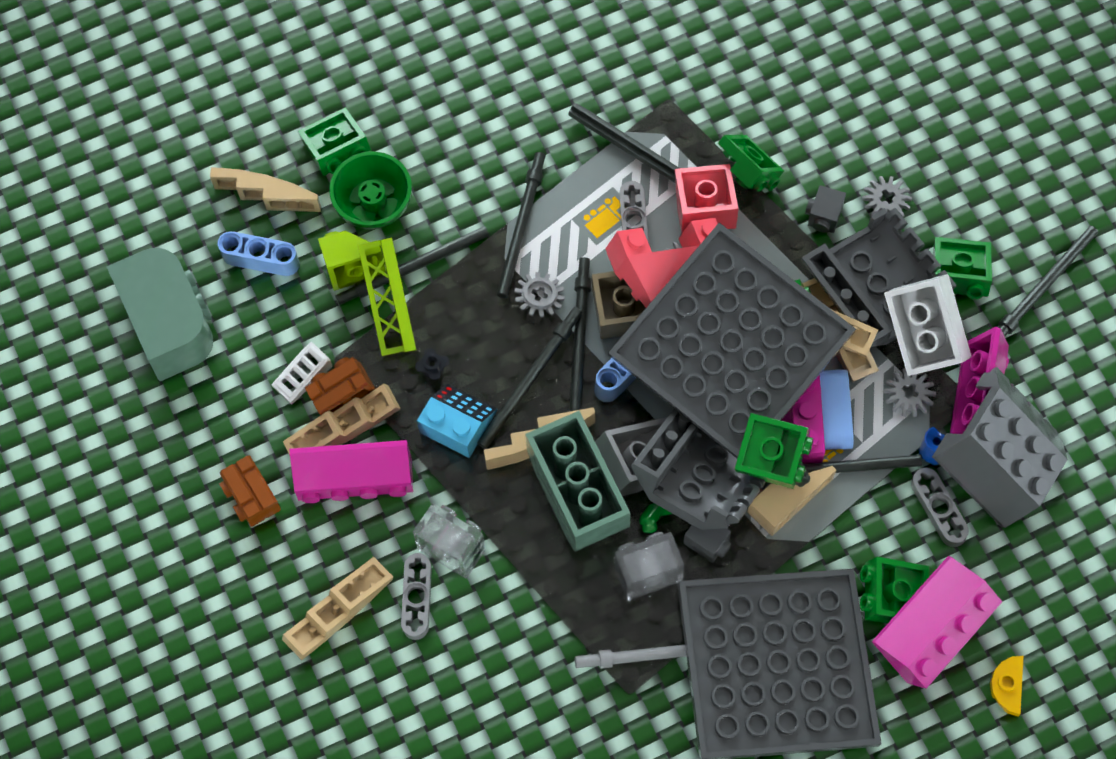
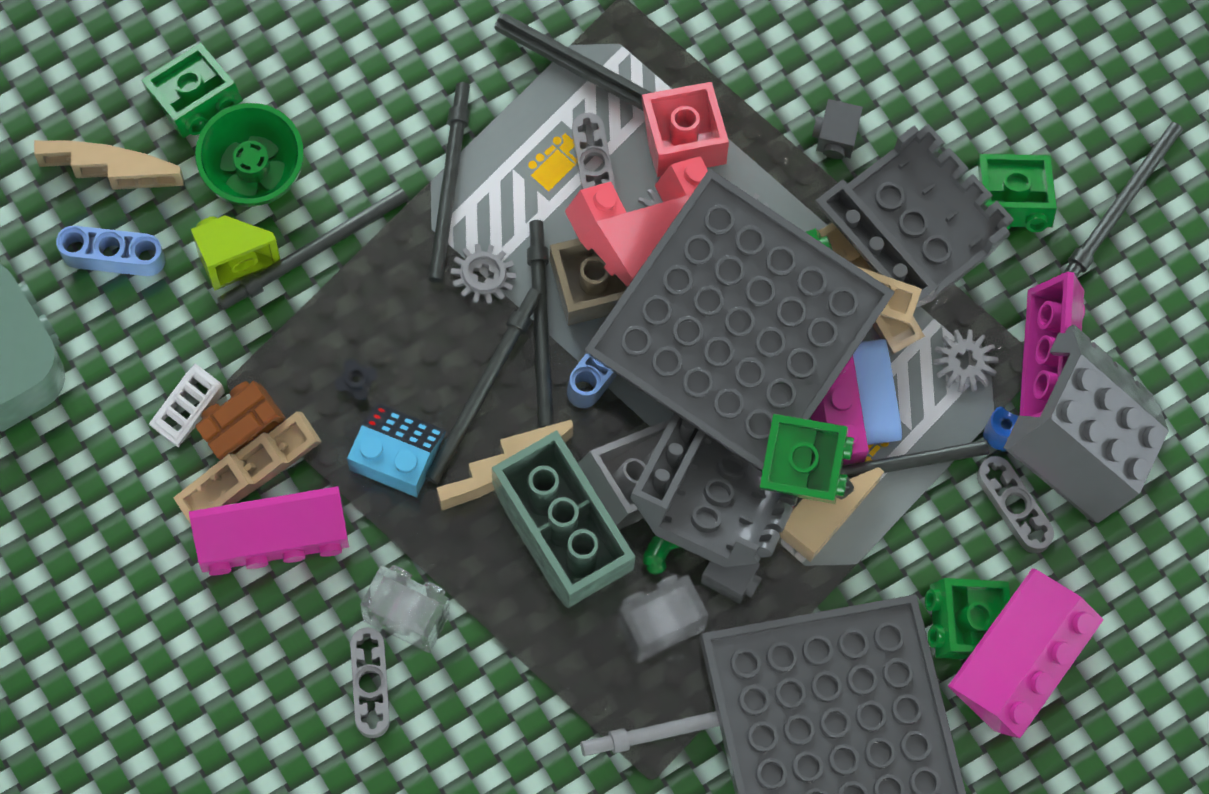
camera: 15 degrees left, 5 degrees up
dark orange brick [219,455,281,527] -> none
tan slope [282,557,393,660] -> none
lime fence [358,238,416,356] -> none
green plate [717,135,784,192] -> none
light grey gear [862,176,912,216] -> none
white brick [884,274,972,376] -> none
yellow plate [990,656,1023,717] -> none

